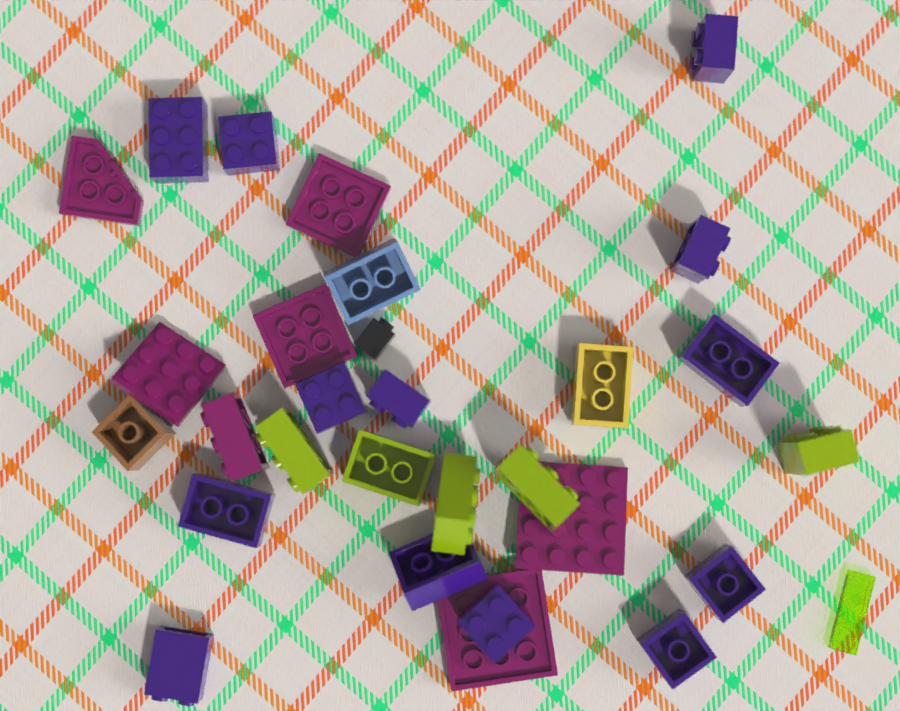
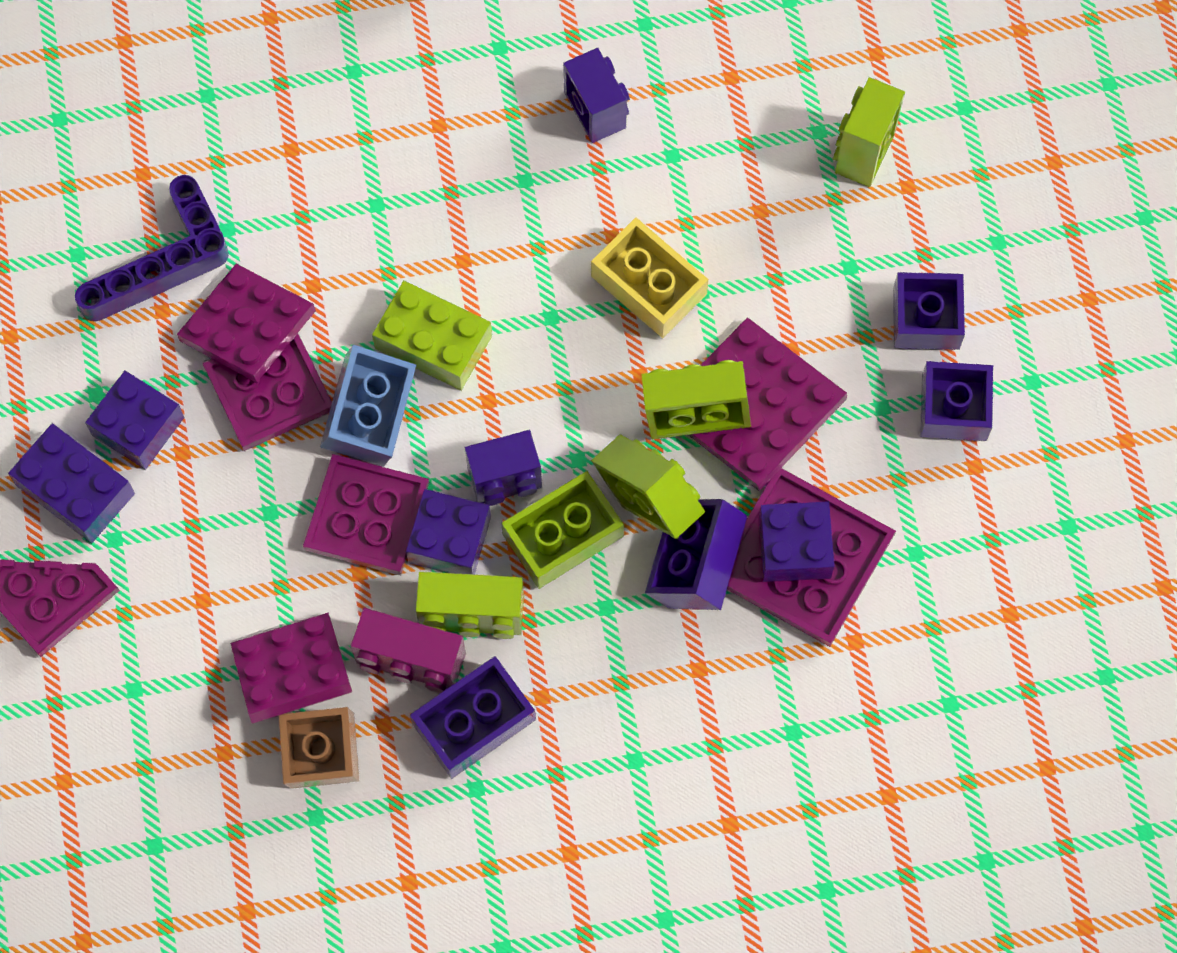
camera: 50 degrees left, 15 degrees down
dark purple brick [144,625,214,706] -> none
black brick [354,317,396,361] -> none
dark purple brick [677,314,780,407] -> none
clear neon green tile [828,569,876,655] -> none
none -> dark purple beam [75,175,229,322]
none -> magenta plate [177,263,316,383]
none -> lime brick [372,280,492,391]

